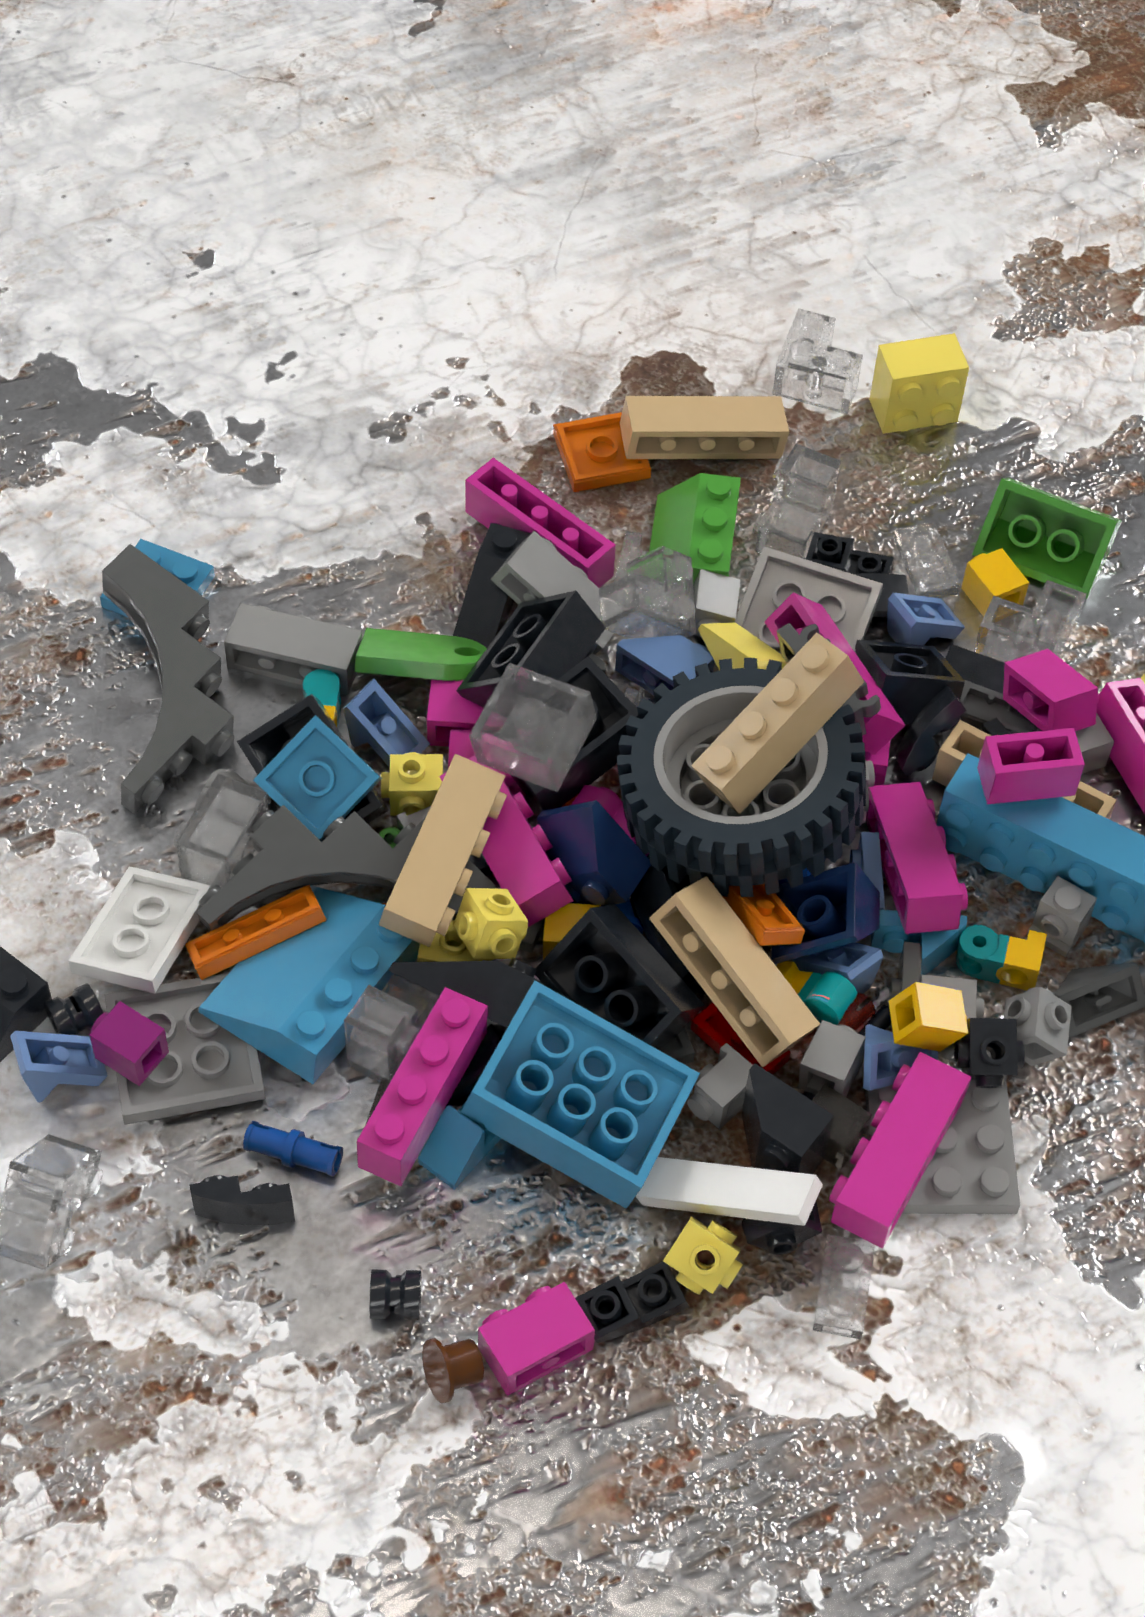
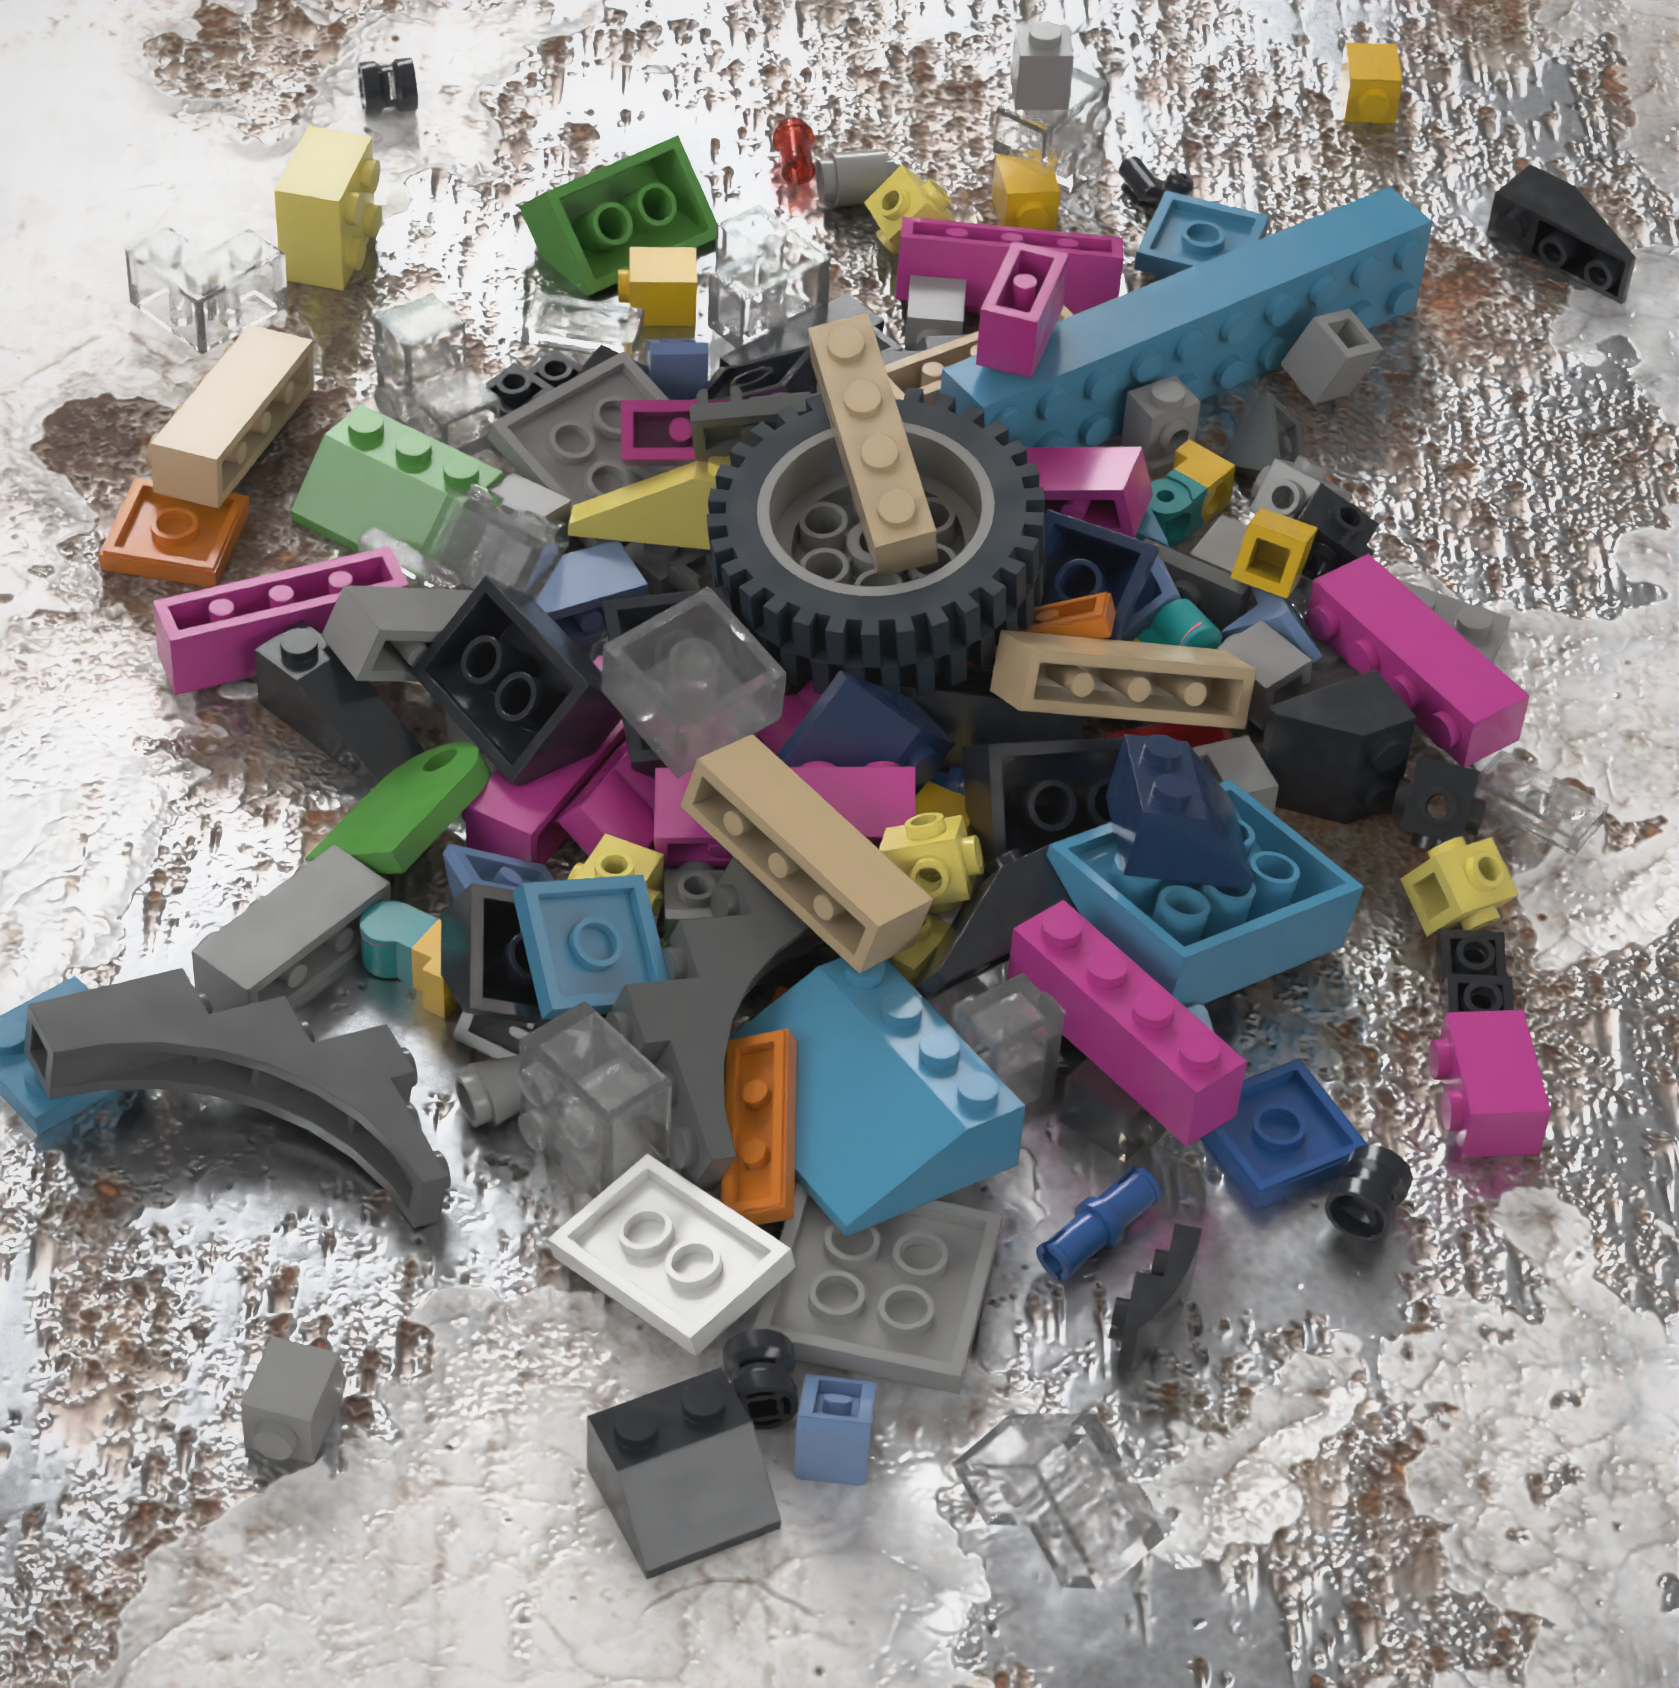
camera: 65 degrees left, 10 degrees down
magenta brick [89,1001,169,1087] -> none
reddish brown piece [422,1338,484,1403] -> none
white tile [636,1157,823,1226] -> none
dark pink brick [1003,649,1099,731] -> none
none -> black wheel [357,57,418,115]
none -> dark blue slope [1106,734,1254,890]
none -> blue tile [1200,1058,1367,1211]

